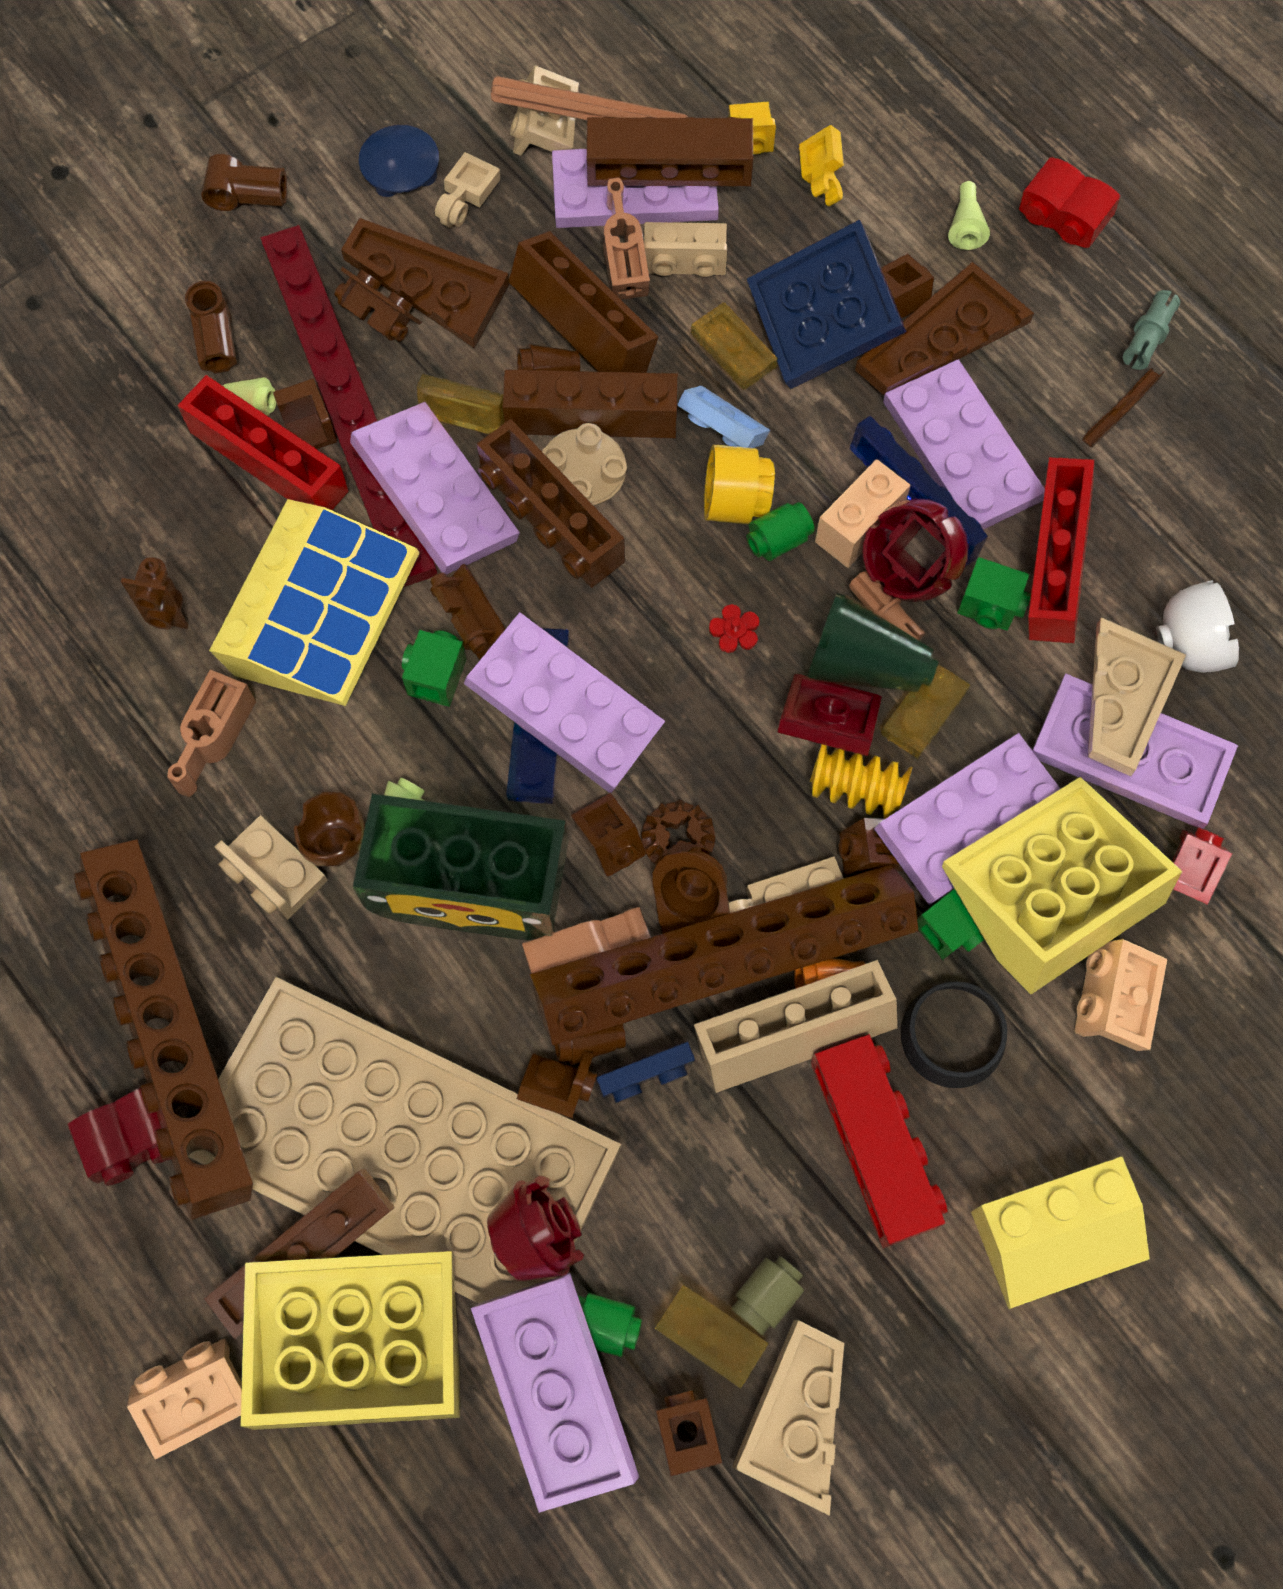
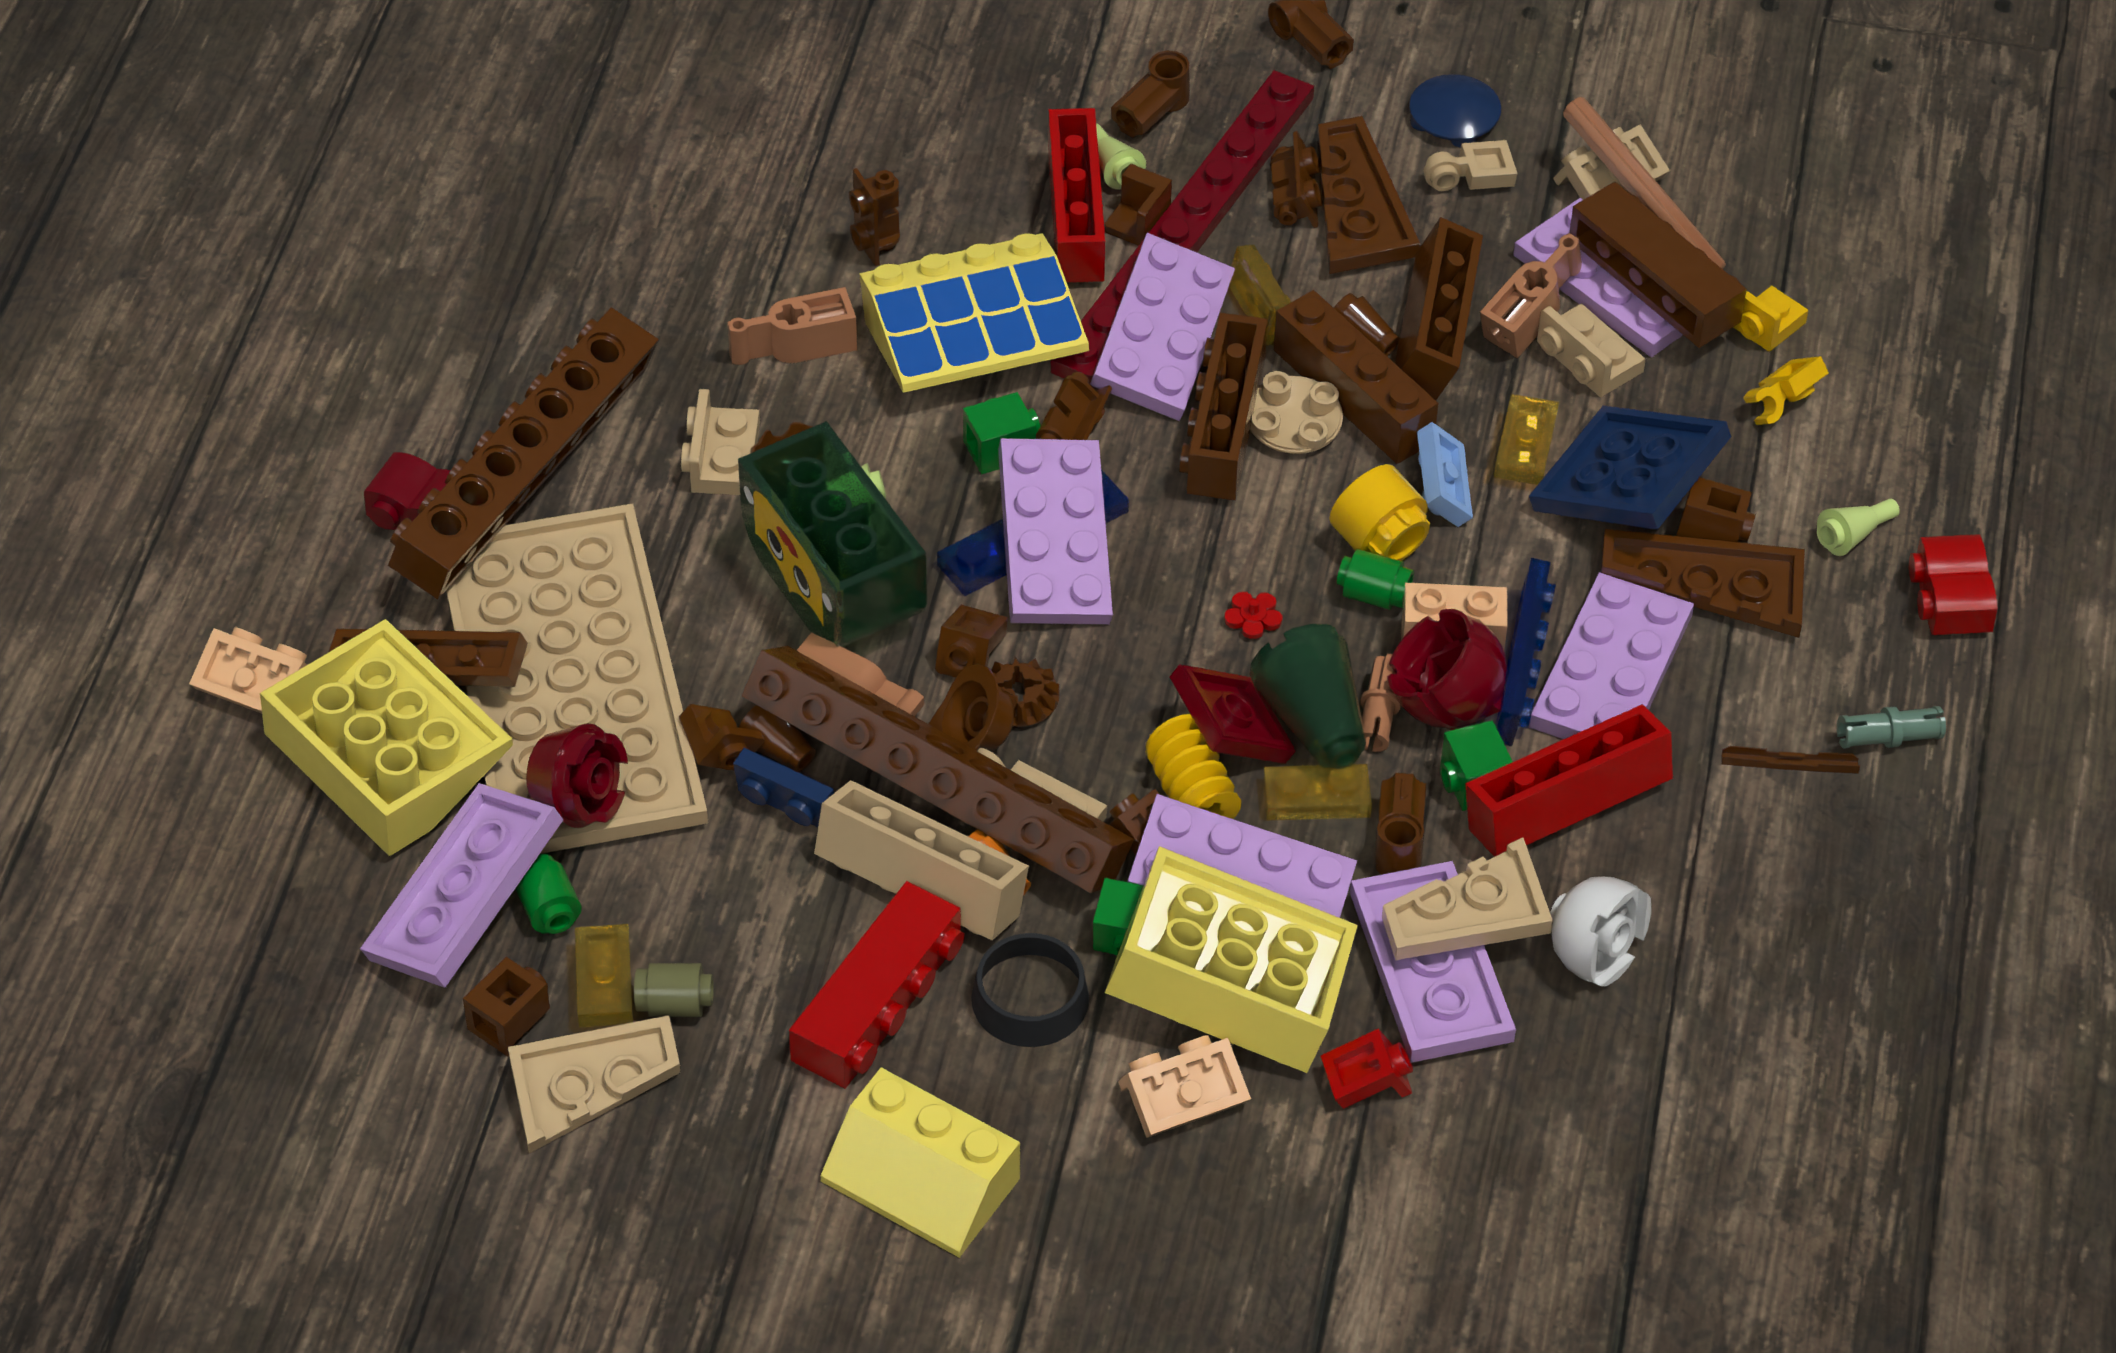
camera: 50 degrees right, 20 degrees down
none -> reddish brown piece [1375,773,1426,875]

